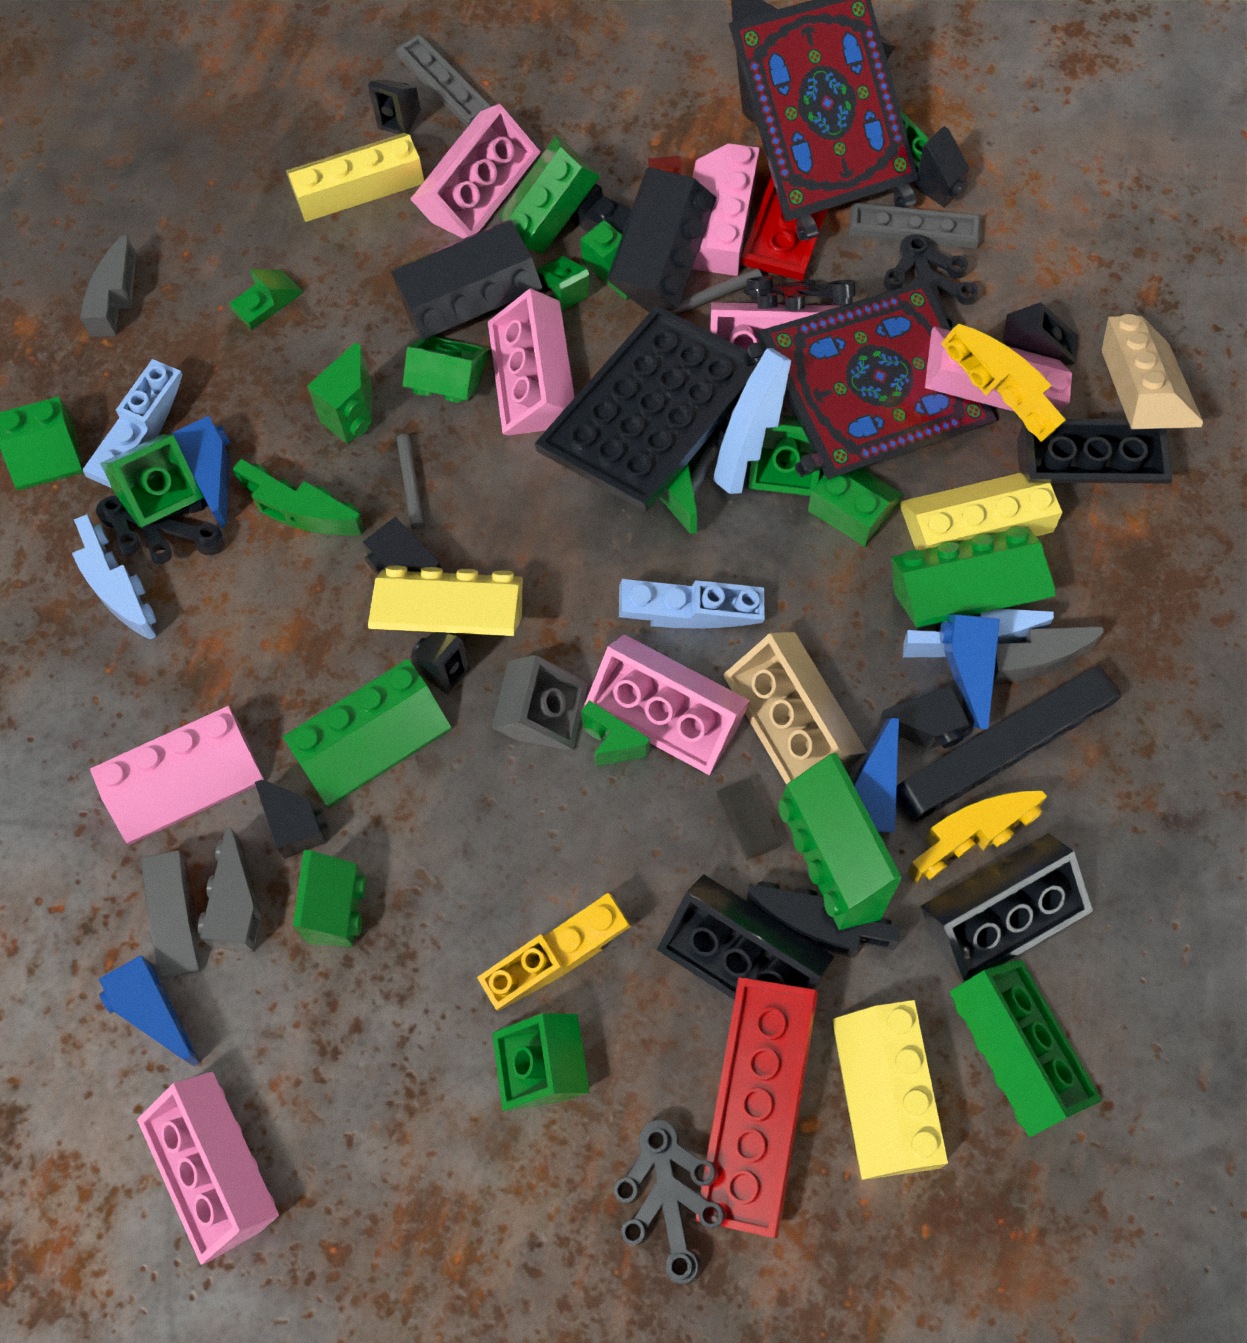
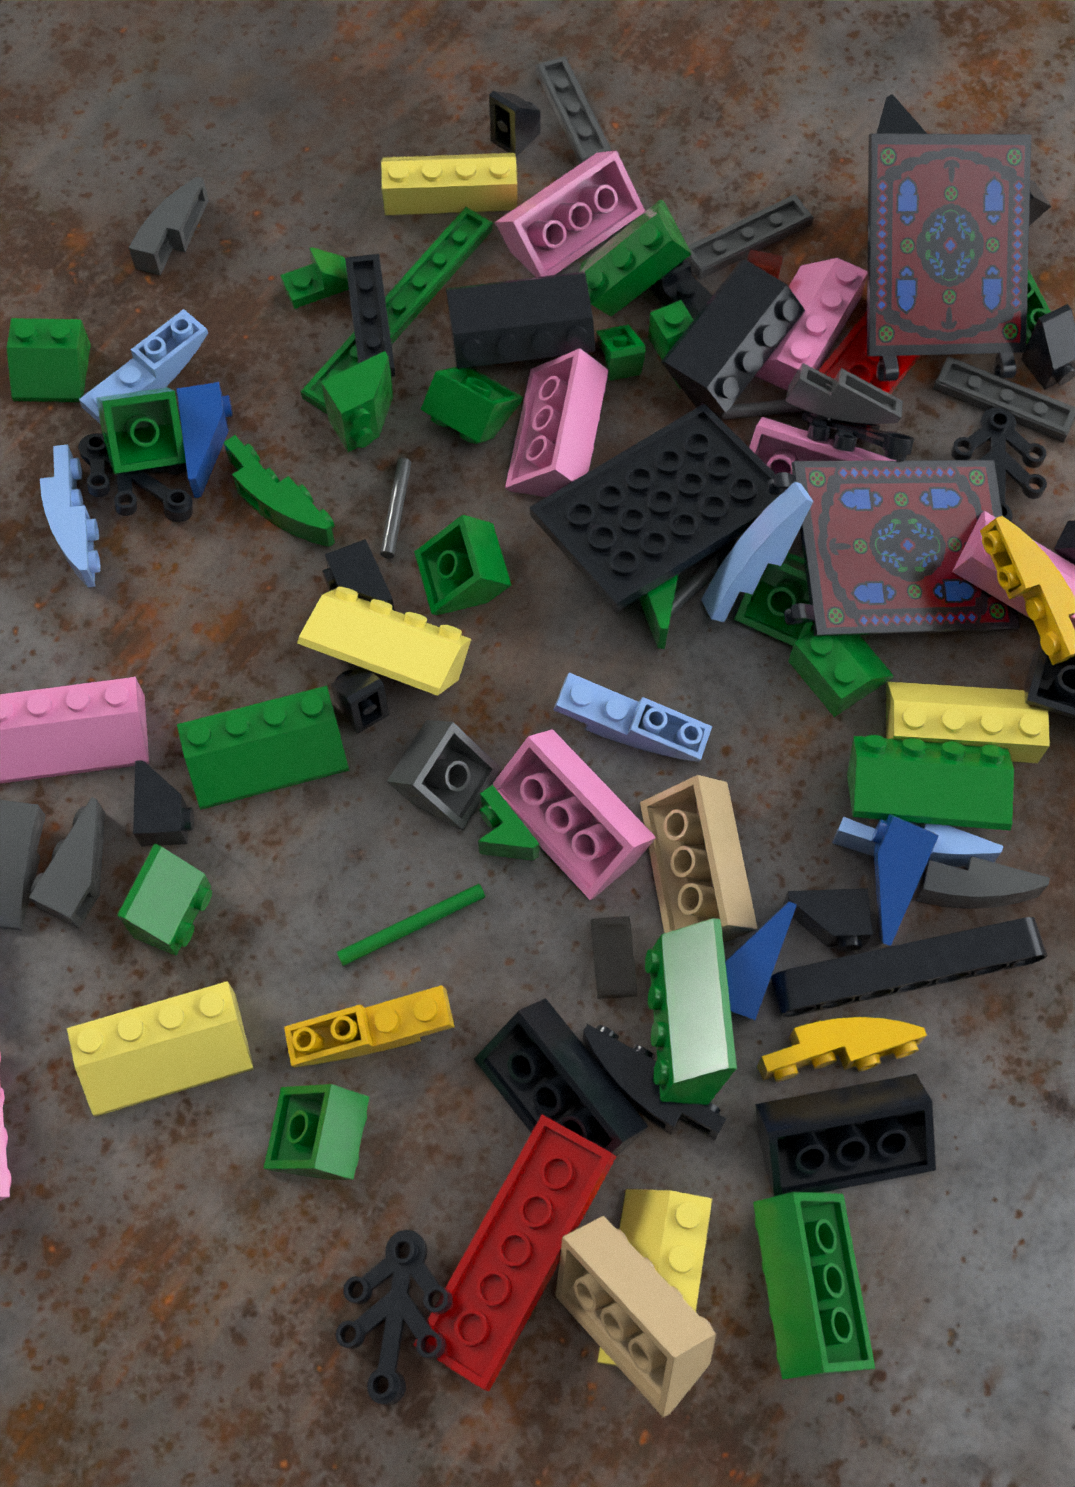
camera: 15 degrees right, 0 degrees up
none -> light yellow slope [67,981,254,1117]
none -> green tile [301,207,493,414]
none -> green bar [336,883,486,966]
none -> black plate [345,254,396,377]
none -> green slope [414,514,512,615]
none -> tan slope [555,1216,716,1418]
none -> dark grey tile [686,194,813,280]
none -> dark grey slope [785,363,903,424]

